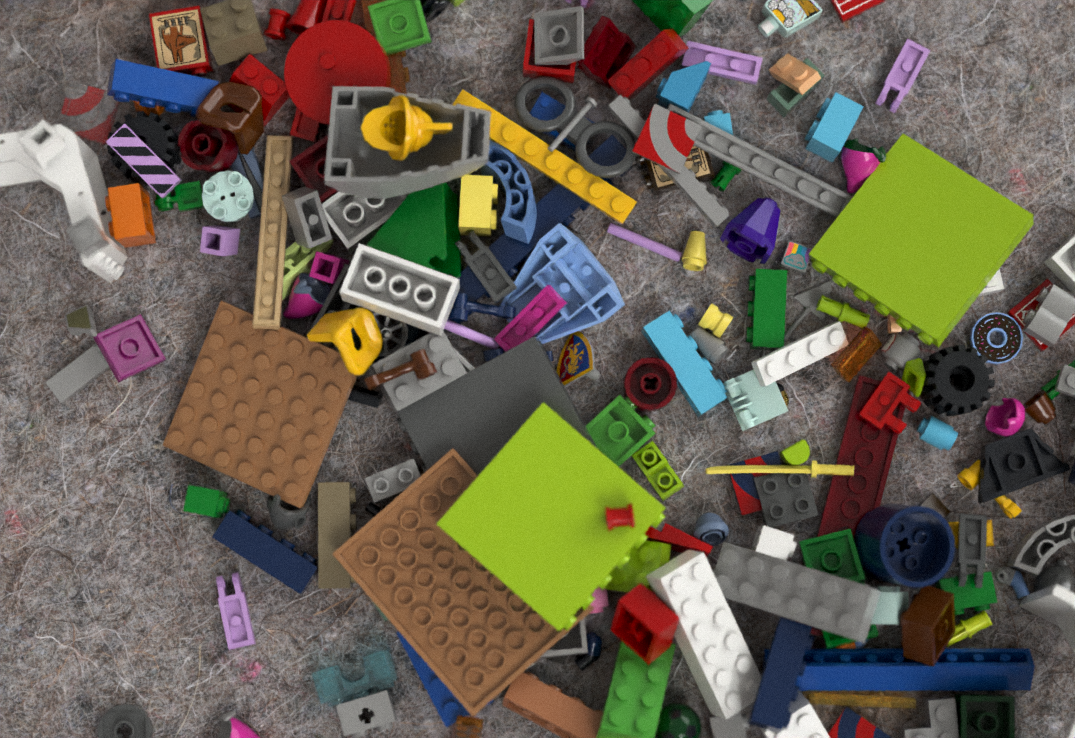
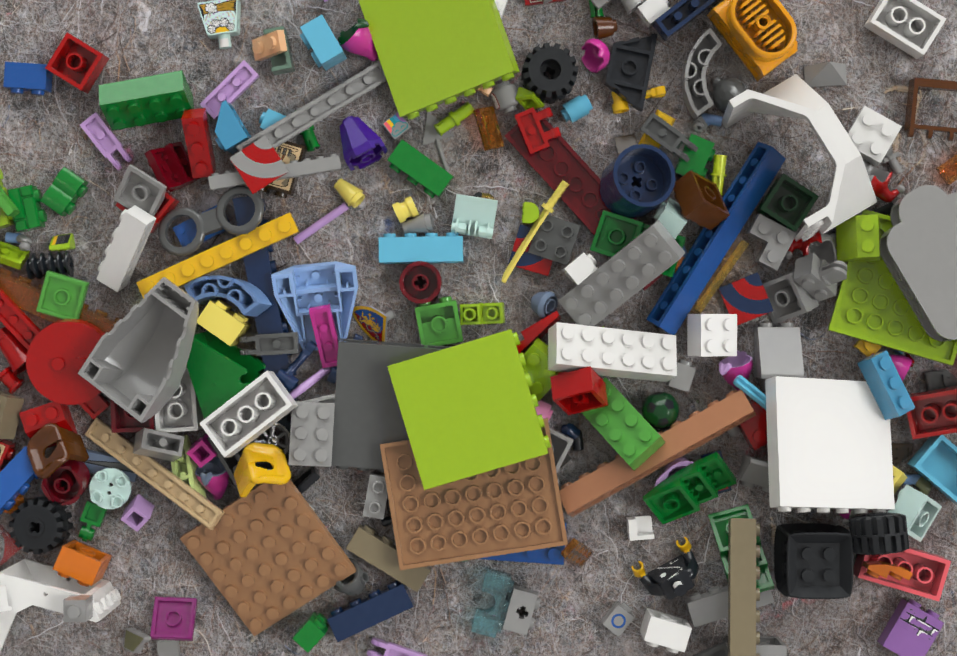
camera: 60 degrees left, 5 degrees up
tile [106,123,182,198] -> none
yellow helmet [360,95,452,161] -> none
reddish brown brick [364,349,437,390] -> none
light grey piece [548,97,597,152] -> none
red bush [605,503,635,531] -> none
dark blue brick [748,617,814,734] -> none
white plate [751,321,849,386] -> none
tile [969,312,1023,365] -> none
none -> white brick [96,205,157,292]

